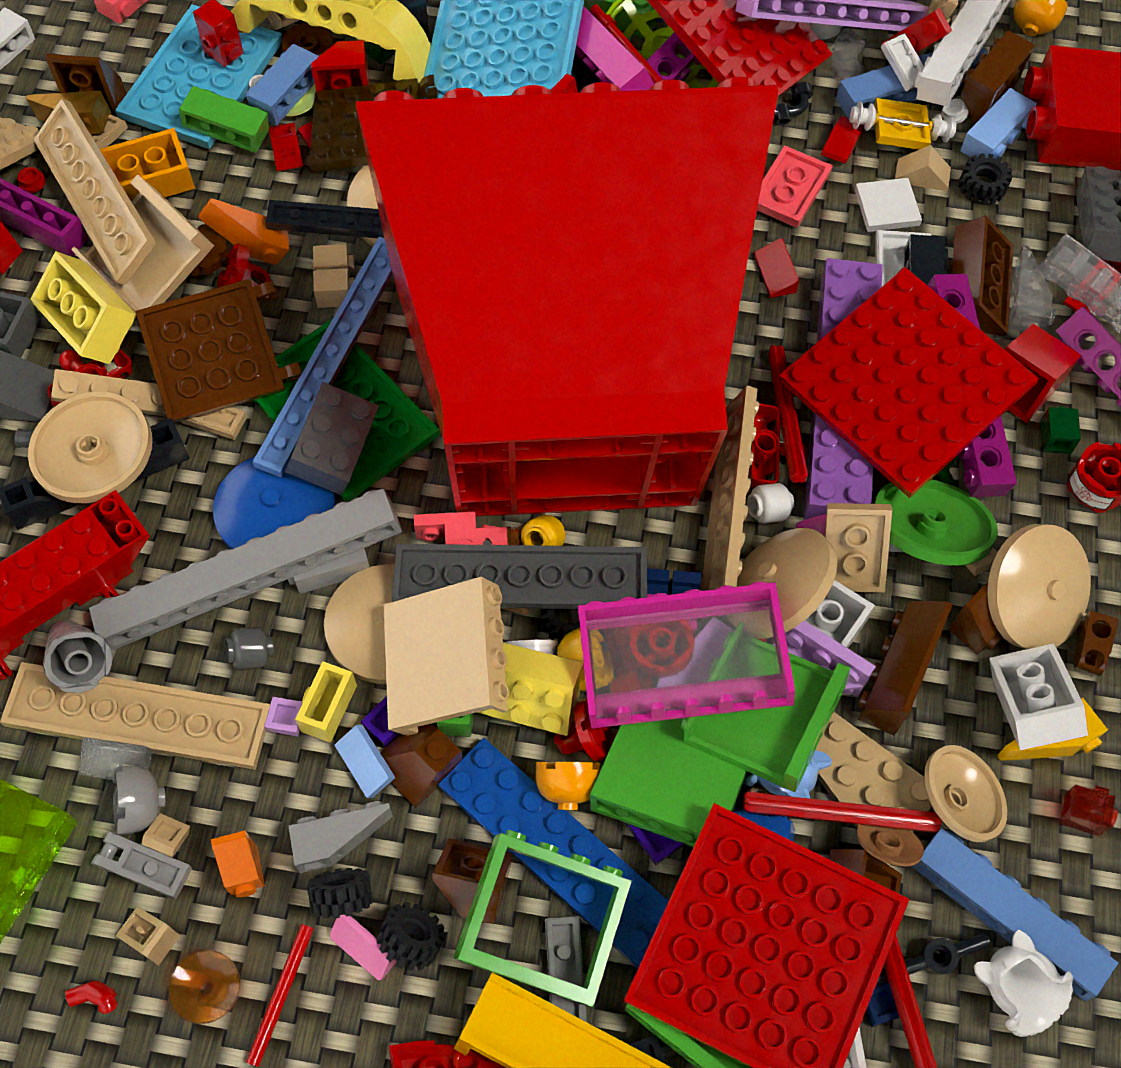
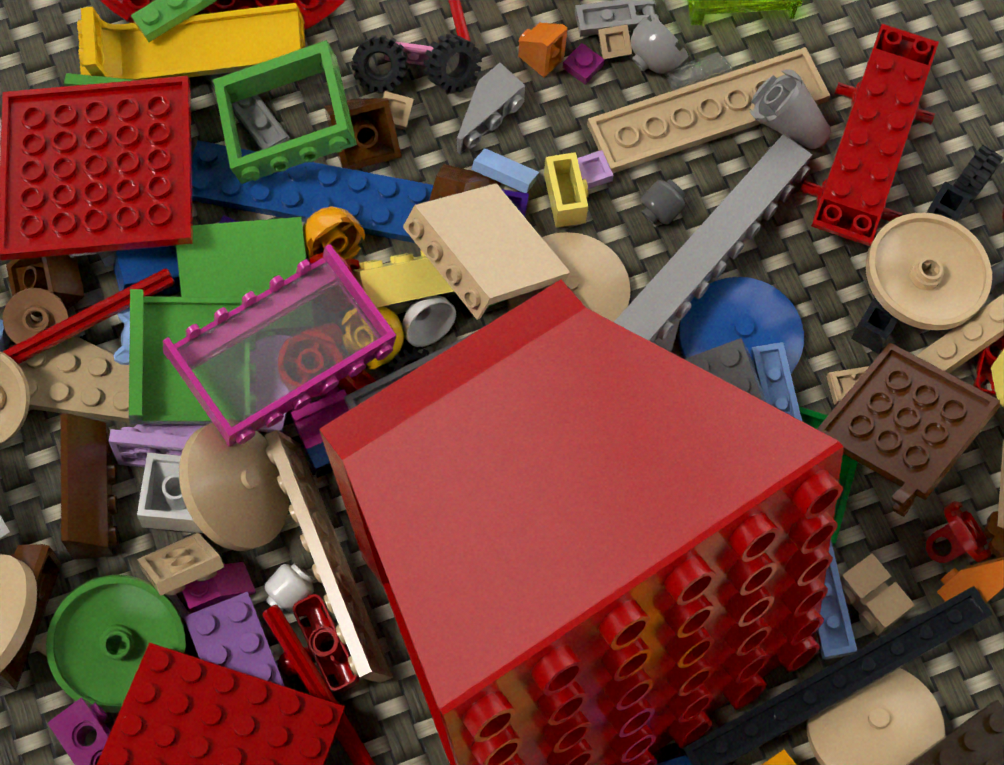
camera: 145 degrees right, 5 degrees up
none -> tan plate [383,91,414,130]
none -> magenta plate [562,43,605,85]

